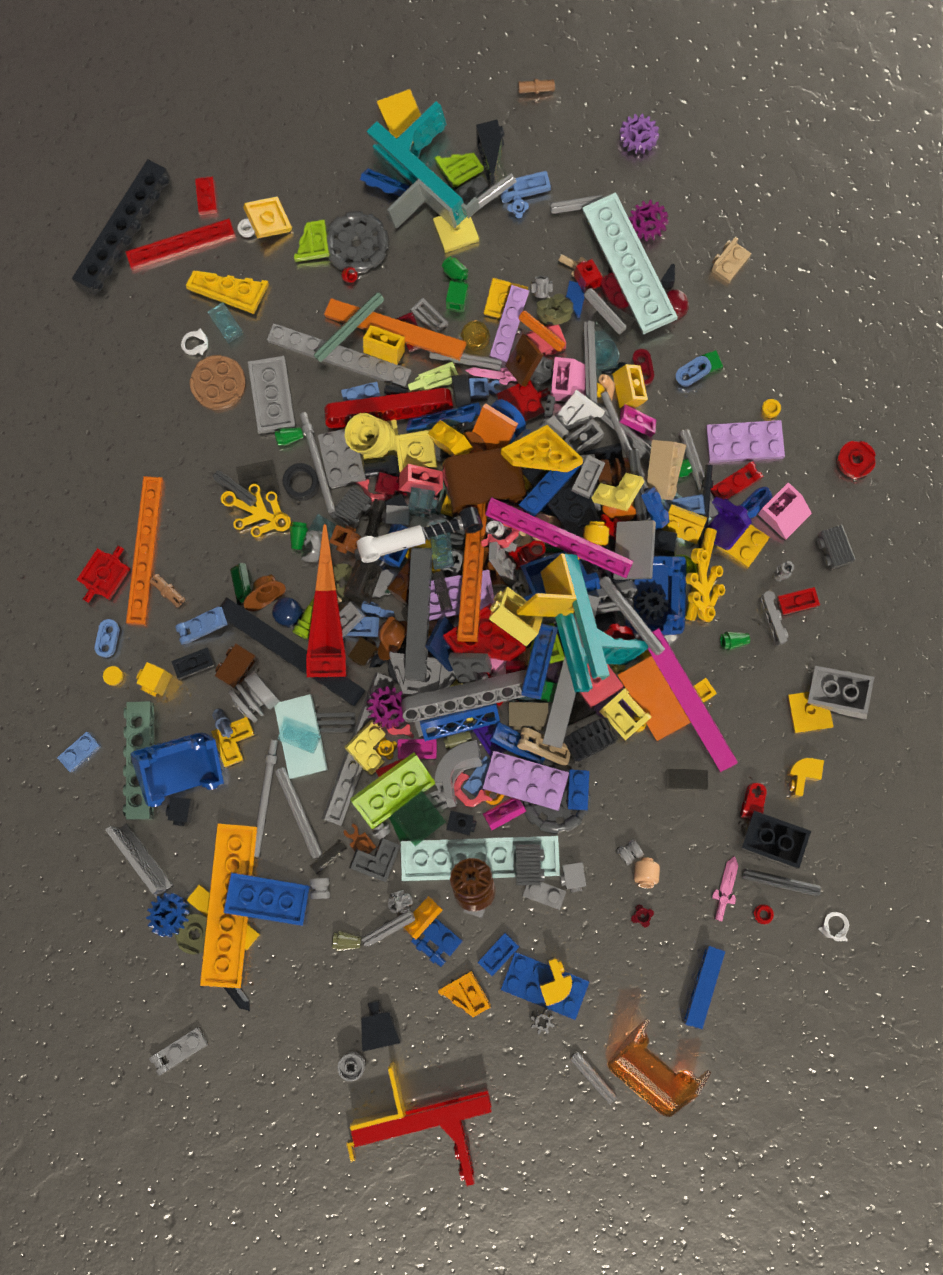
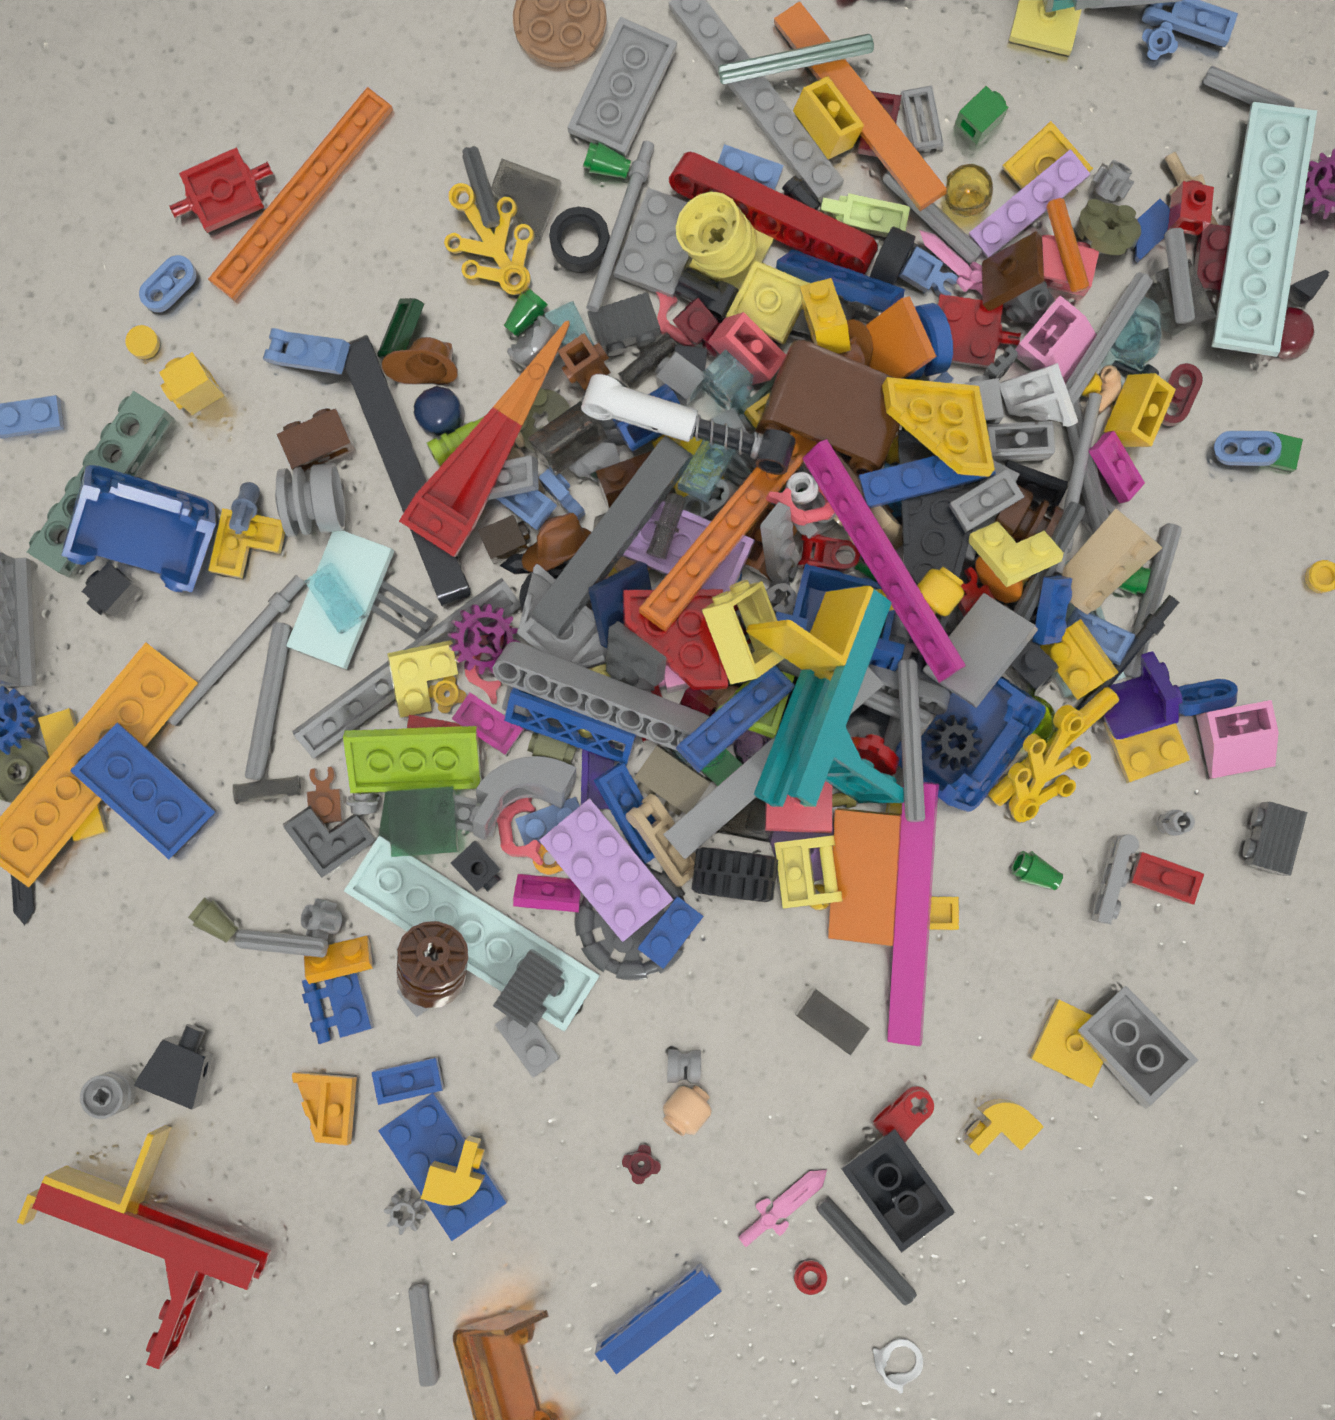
camera: 35 degrees right, 5 degrees up
medium nougat pin [150,574,185,608] -> none
black plate [171,647,215,680] -> none
light grey wheel [310,878,330,899] -> none
green brick [442,256,469,282] -> none
light grey brick [560,862,586,892] -> none
lavender plate [706,420,785,463] -> none
red plate [711,461,764,500] -> none

